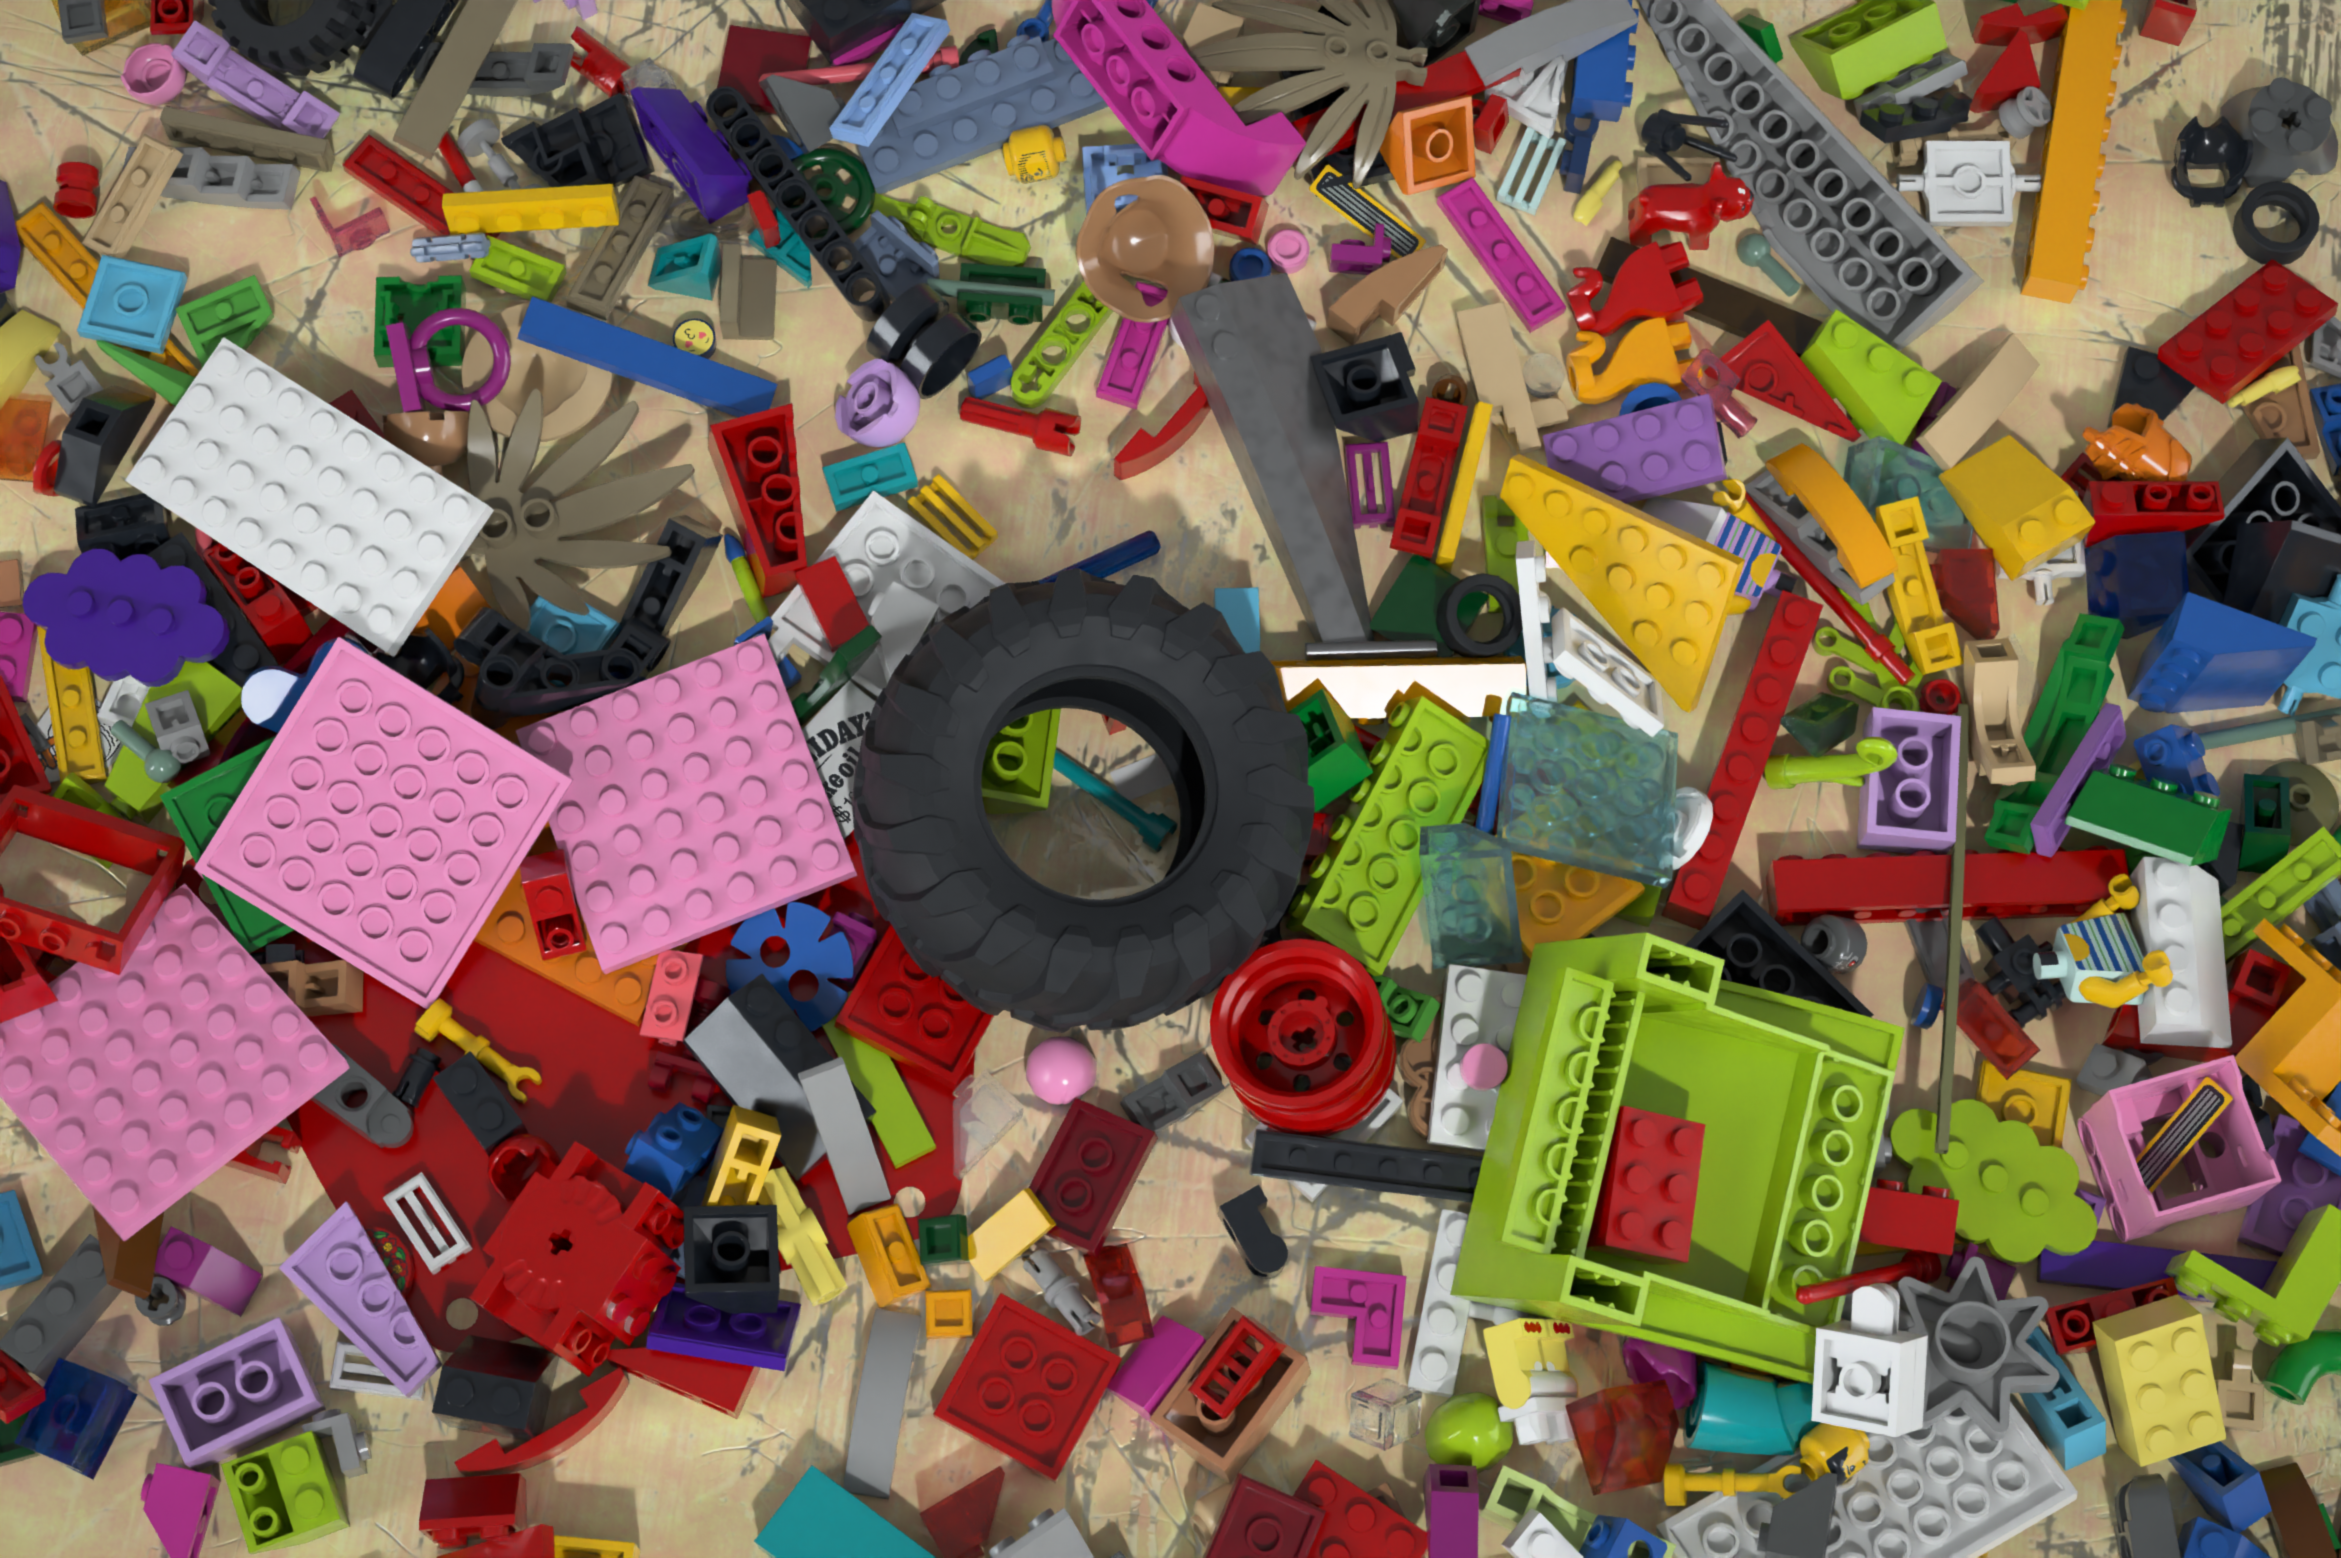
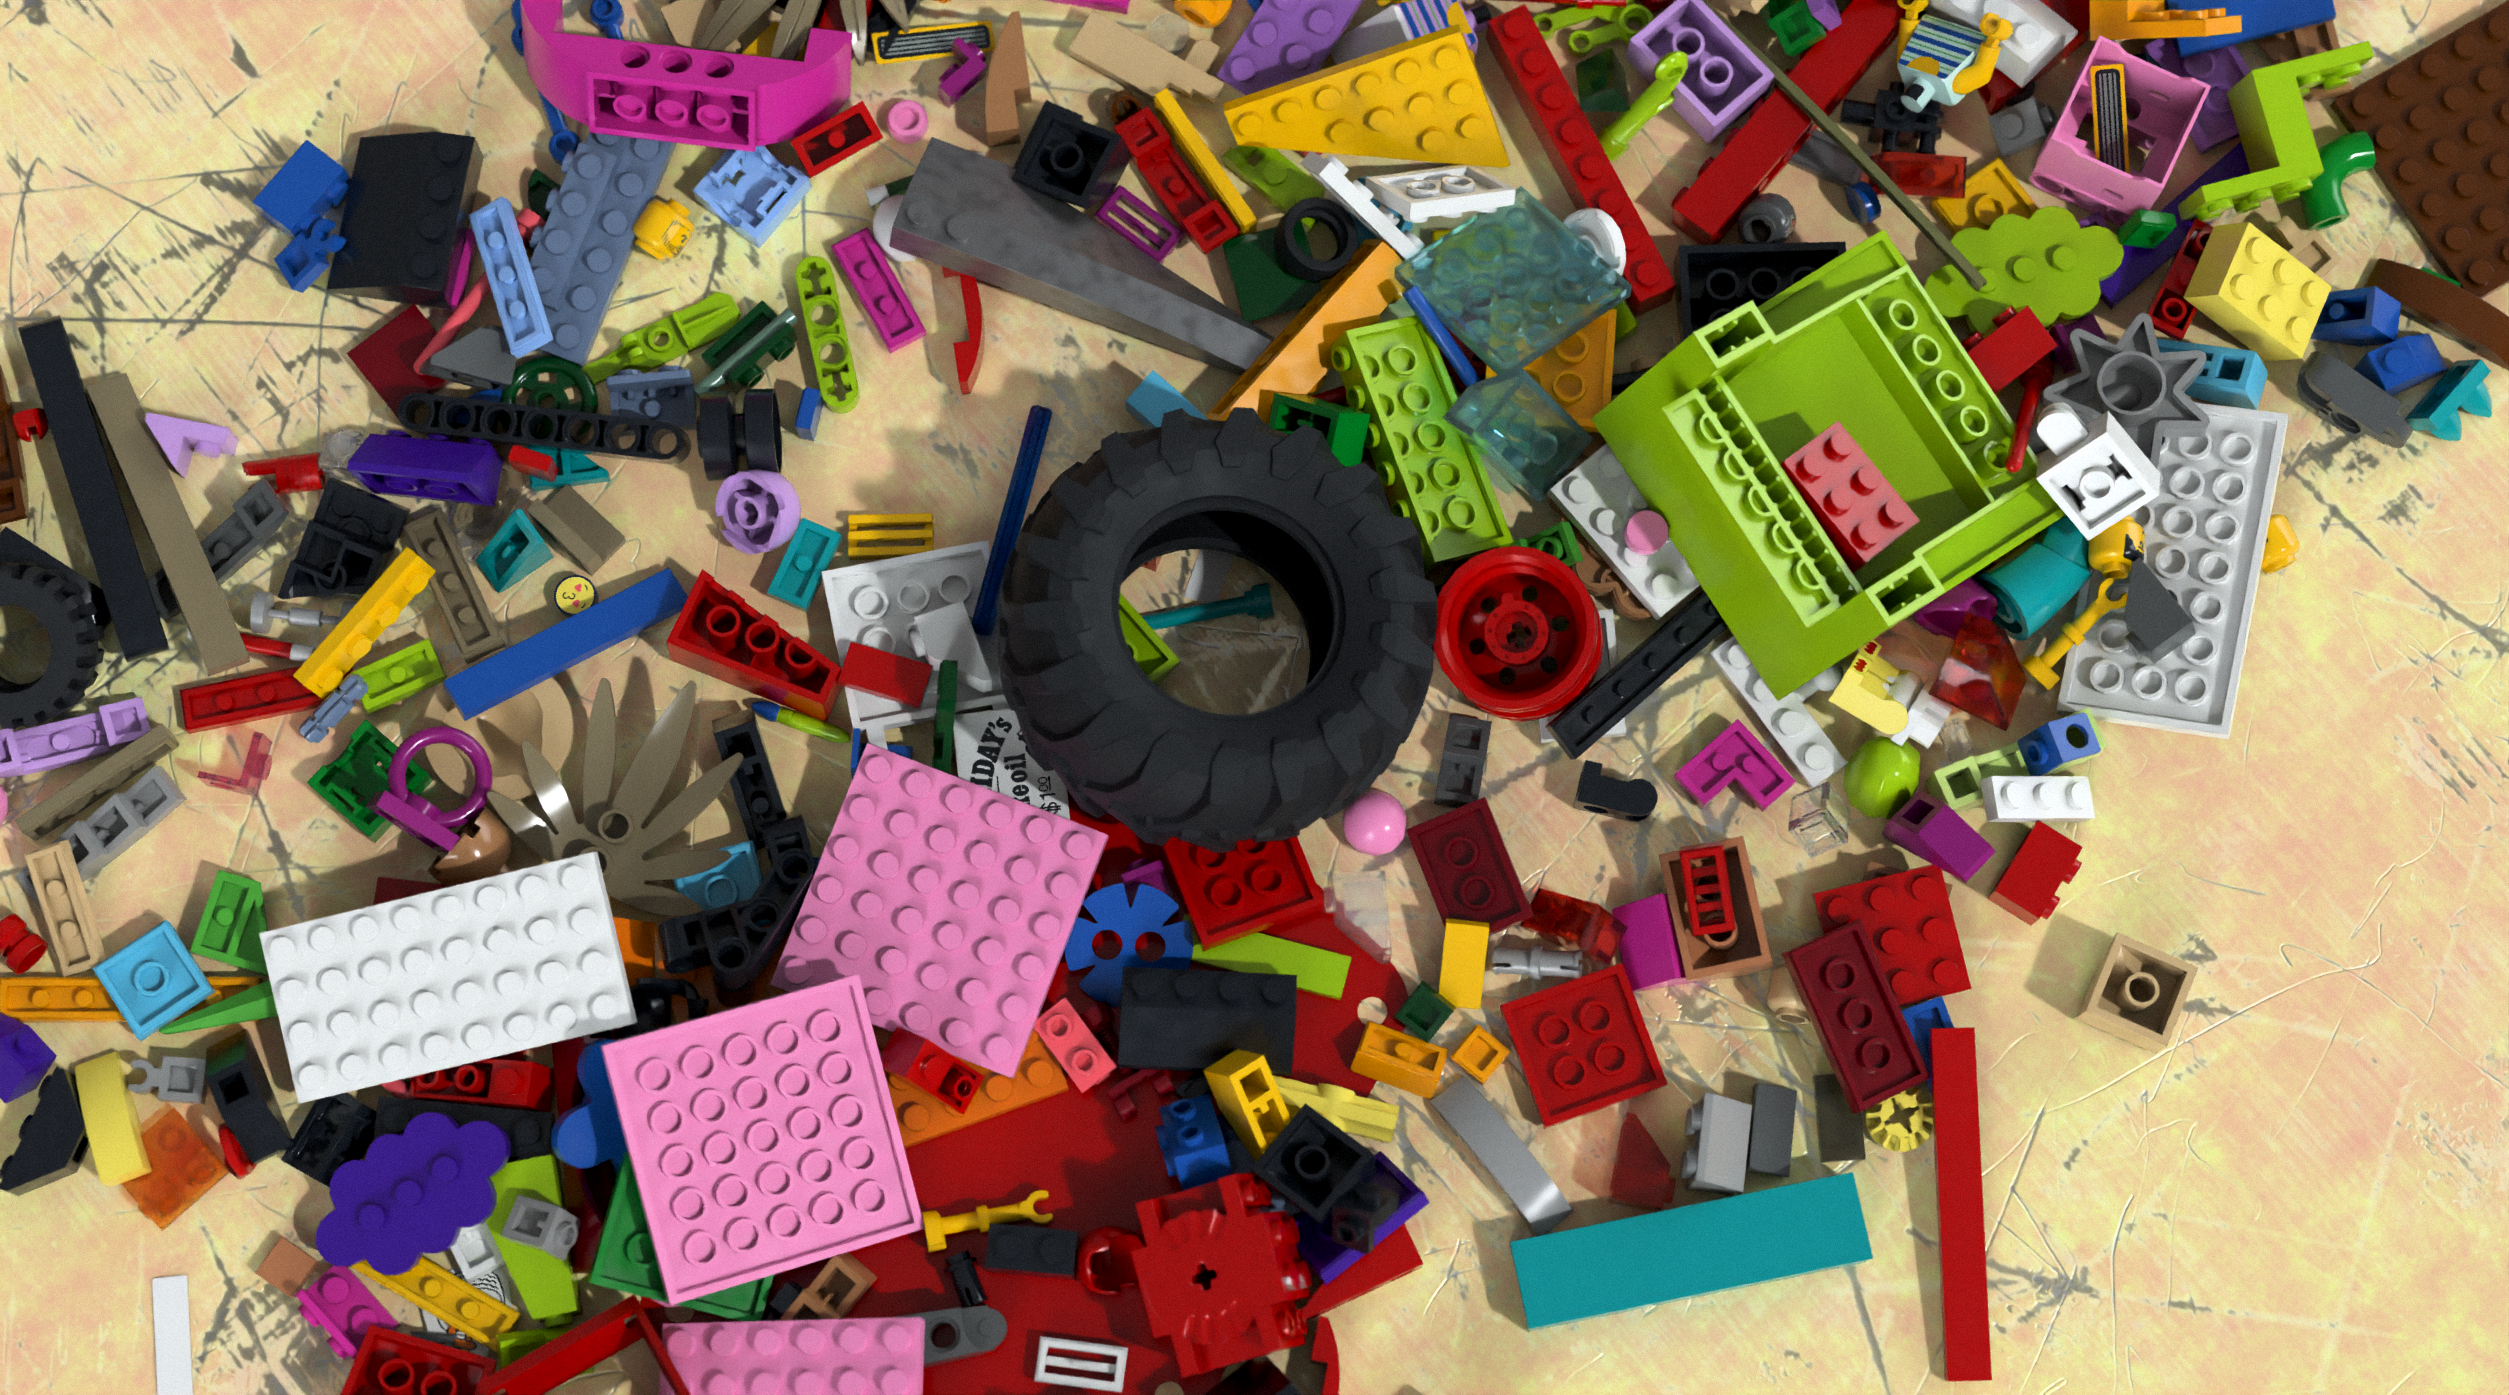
camera: 45 degrees left, 5 degrees up
sand green bar [110,720,181,783] -> none
light grey slope [798,1057,891,1215] -> none
red piece [960,397,1081,457] -> none
medium nougat piece [1076,175,1214,323] -> none
blue tile [1229,247,1272,282] -> none
flat silver bar [1305,639,1437,660] -> none
none -> black bracket [1332,1180,1399,1255]
none -> green tile [2117,209,2177,249]

